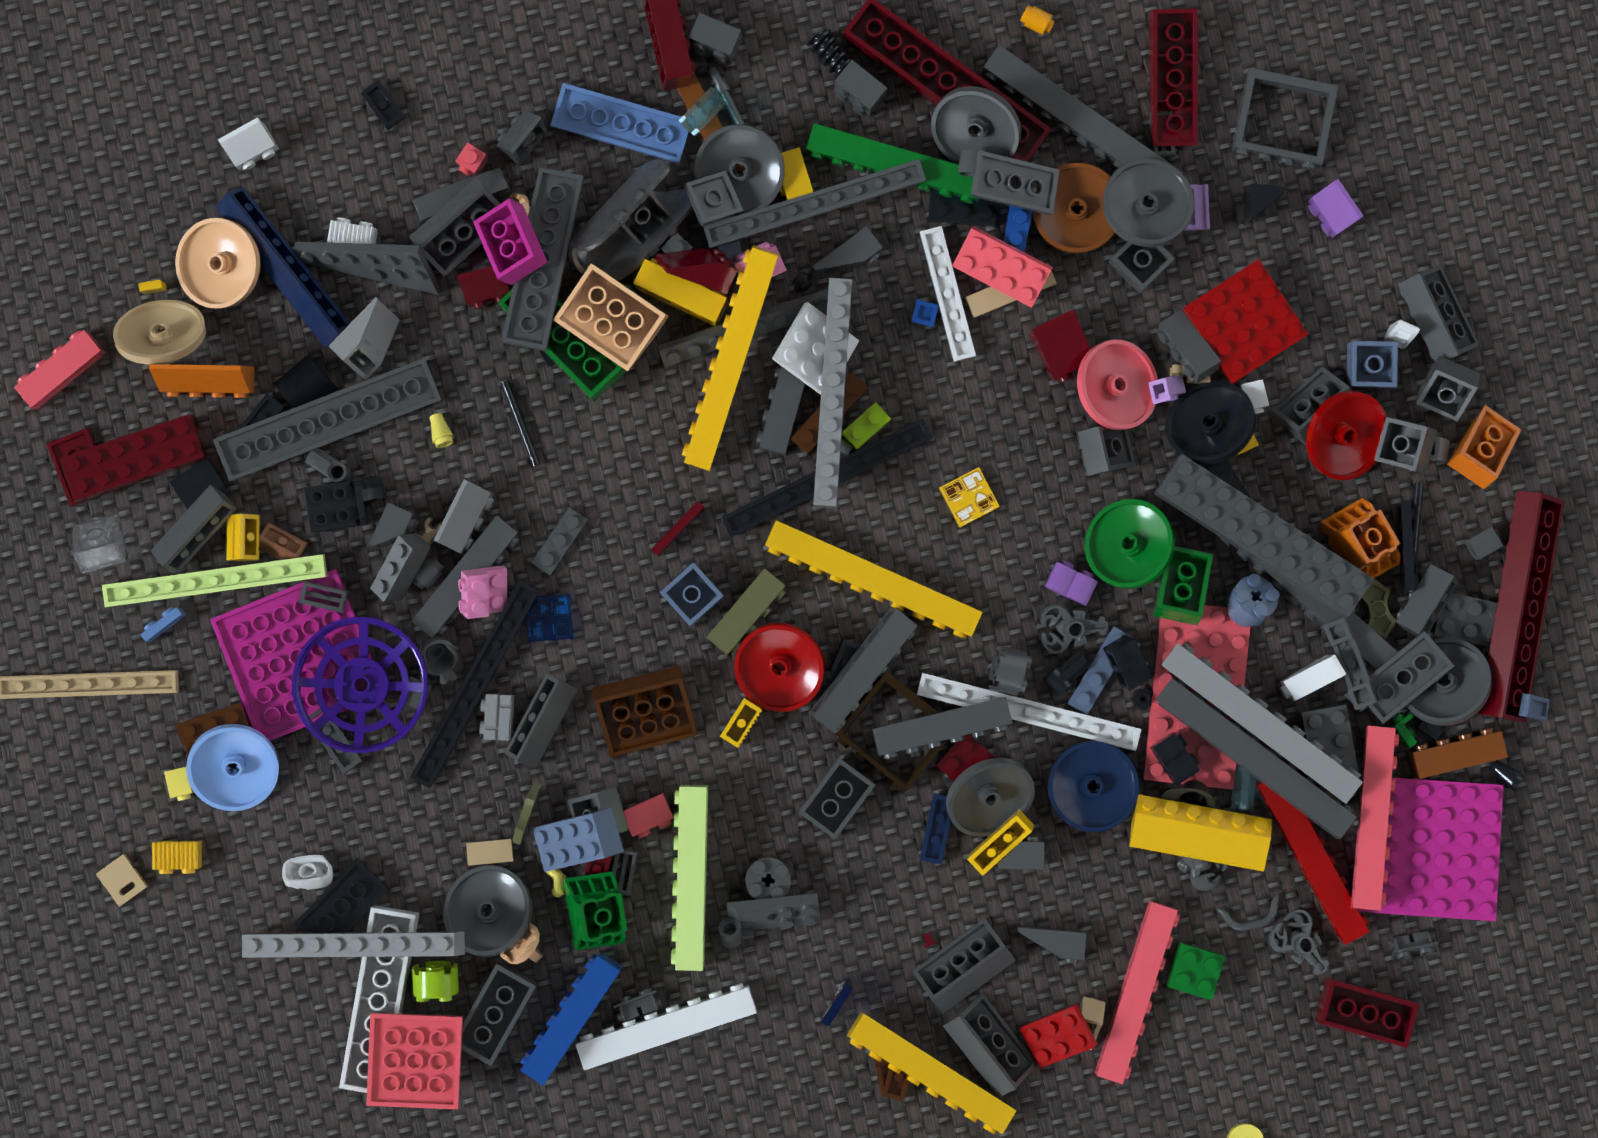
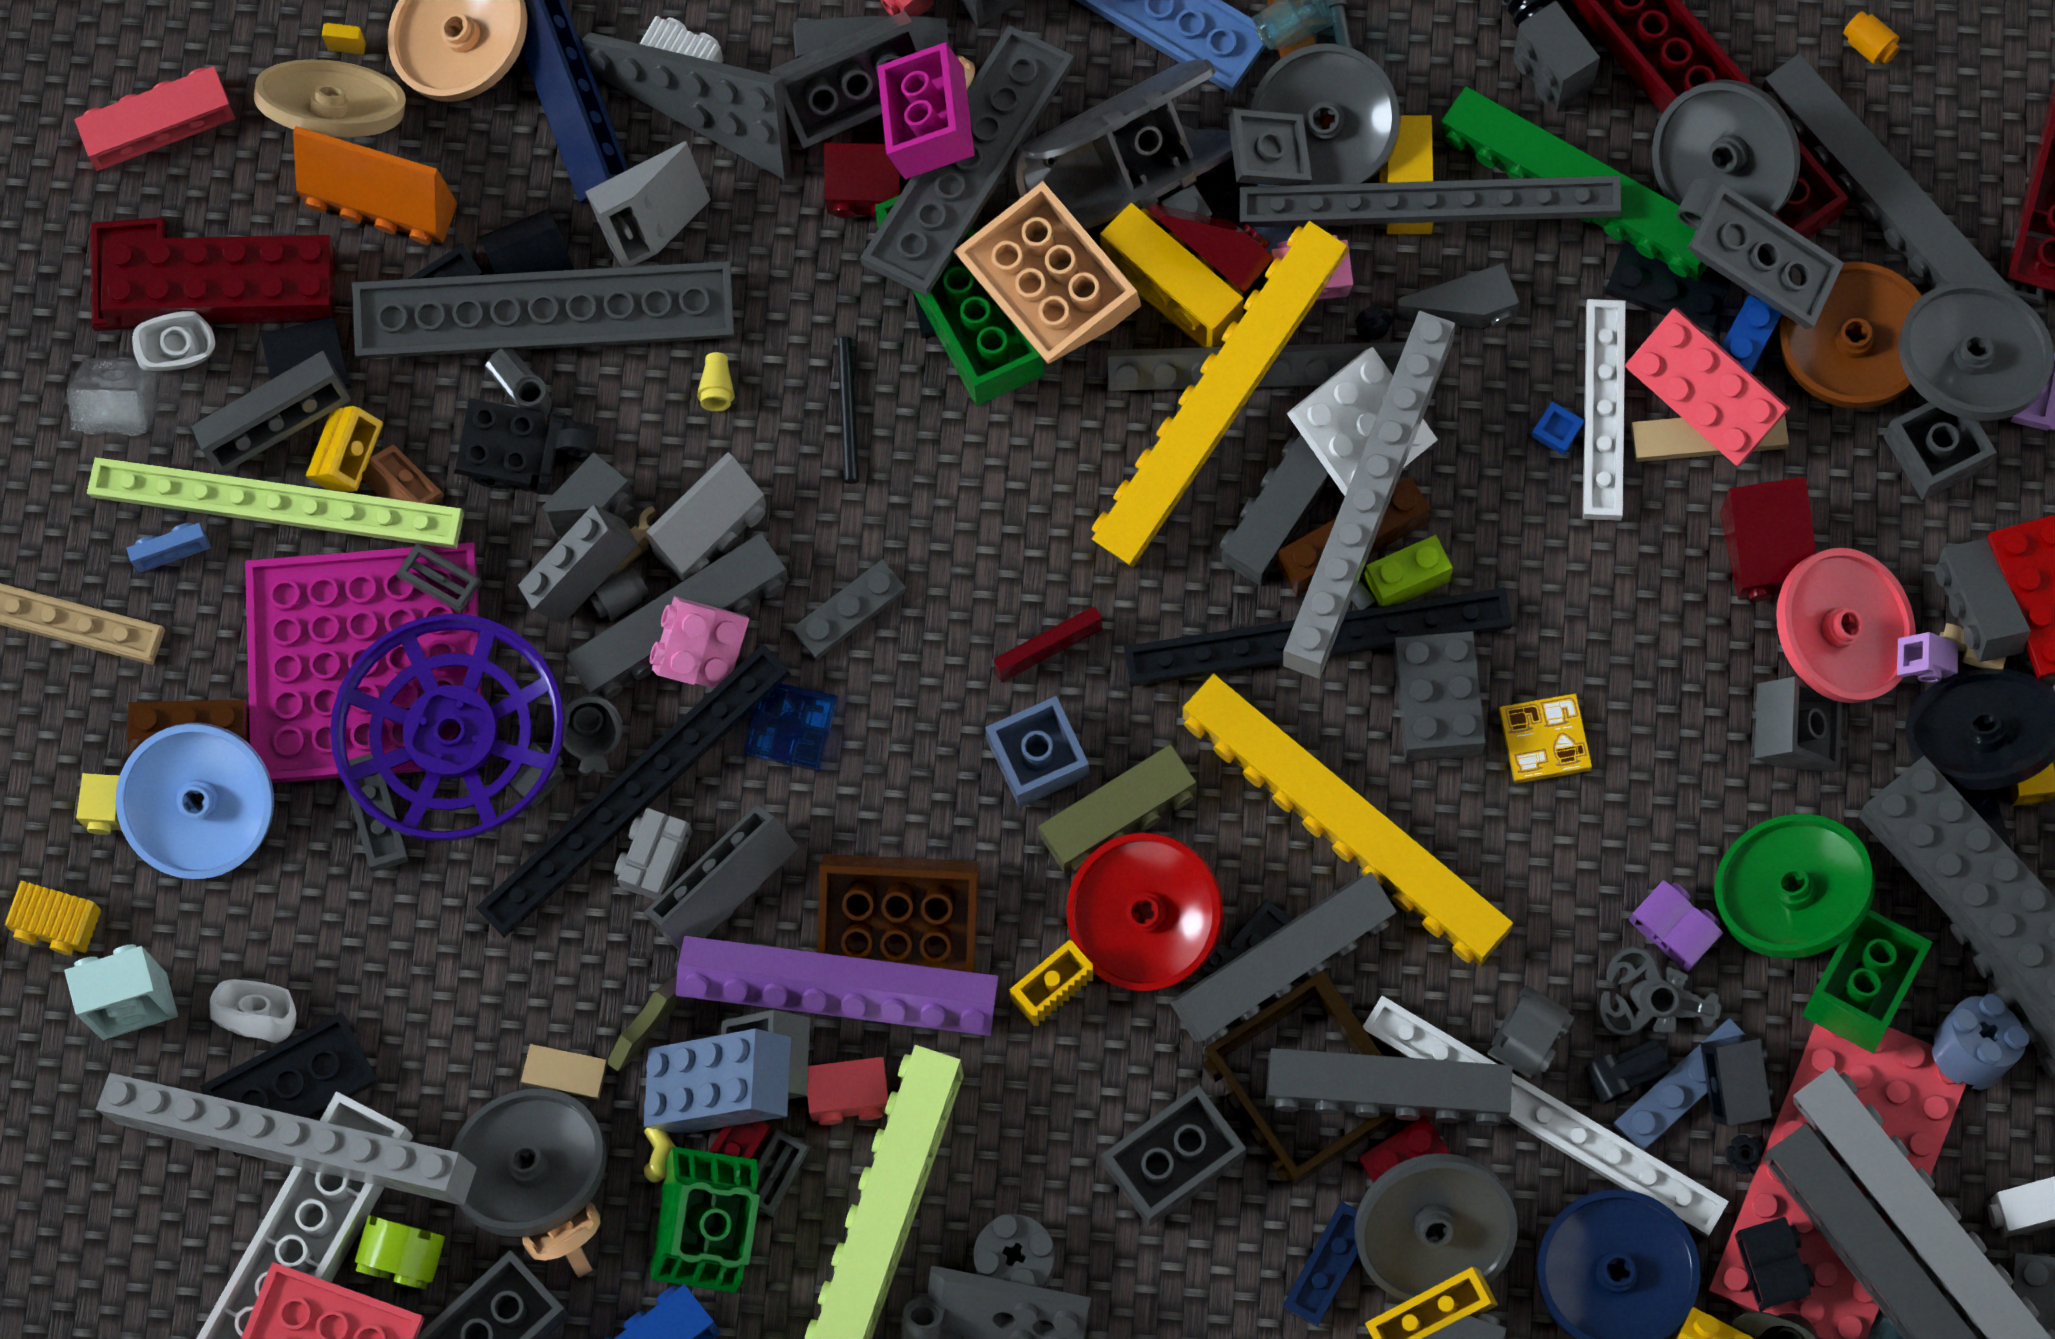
camera: 20 degrees right, 15 degrees down
none -> light aqua brick [64,944,178,1040]
none -> white piece [132,311,215,371]
none -> medium lavender brick [676,936,998,1036]
none -> dark grey brick [1393,631,1485,762]

